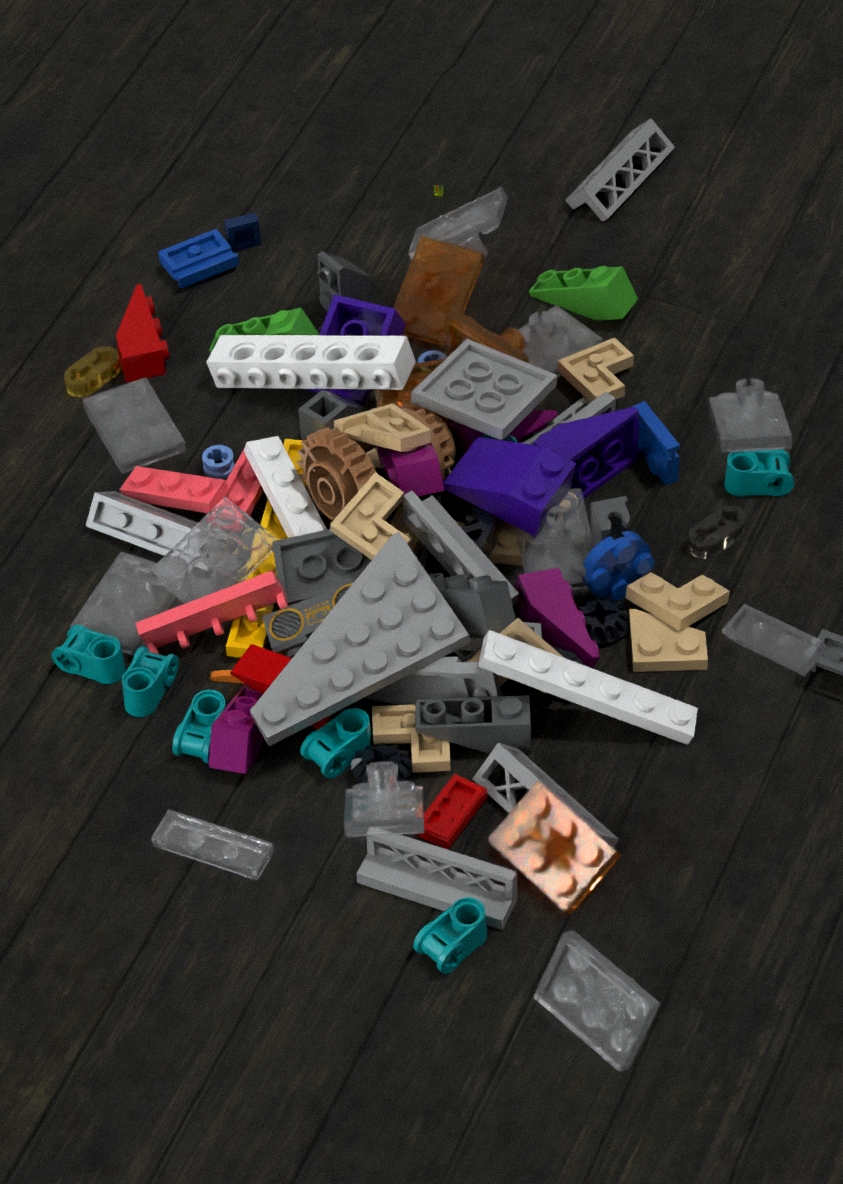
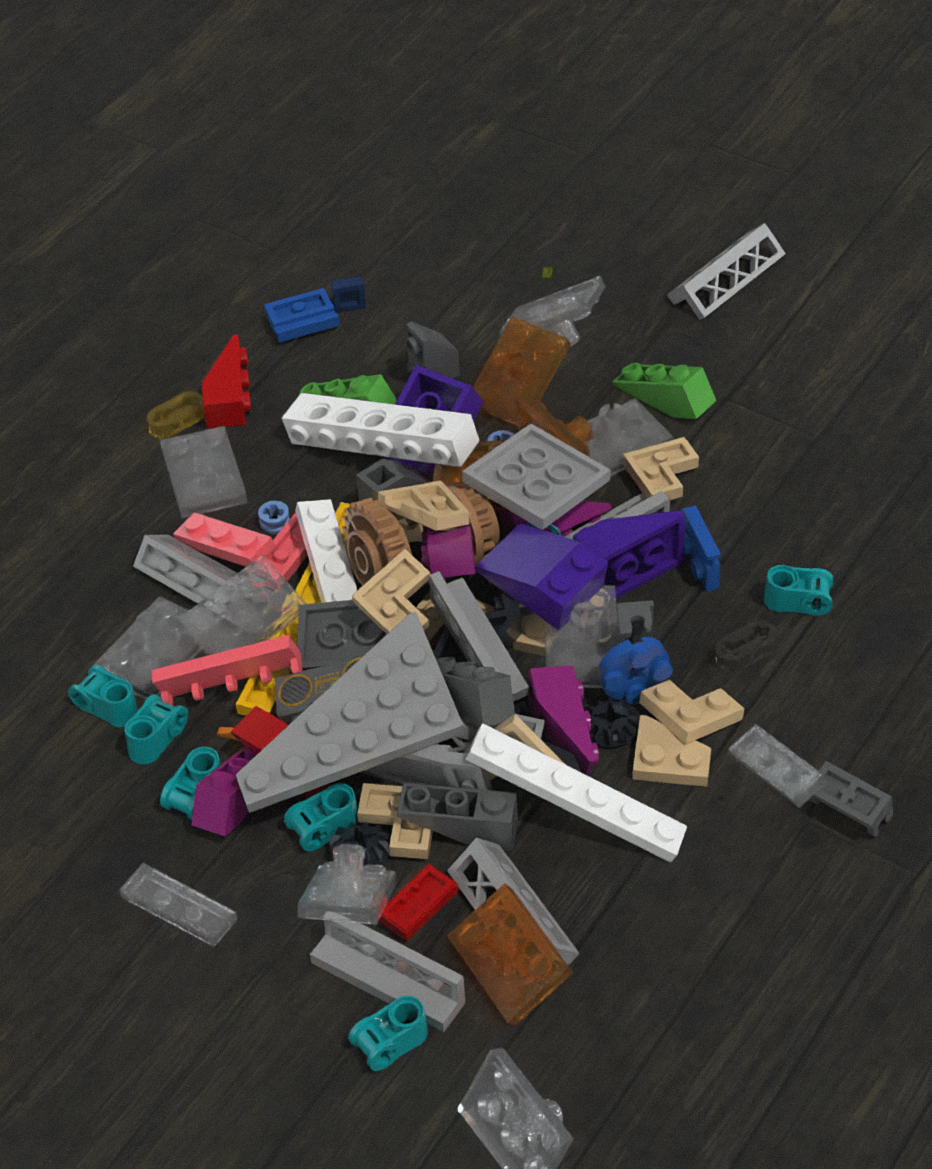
camera: 10 degrees right, 0 degrees up
clear plate [709,378,792,453] -> none

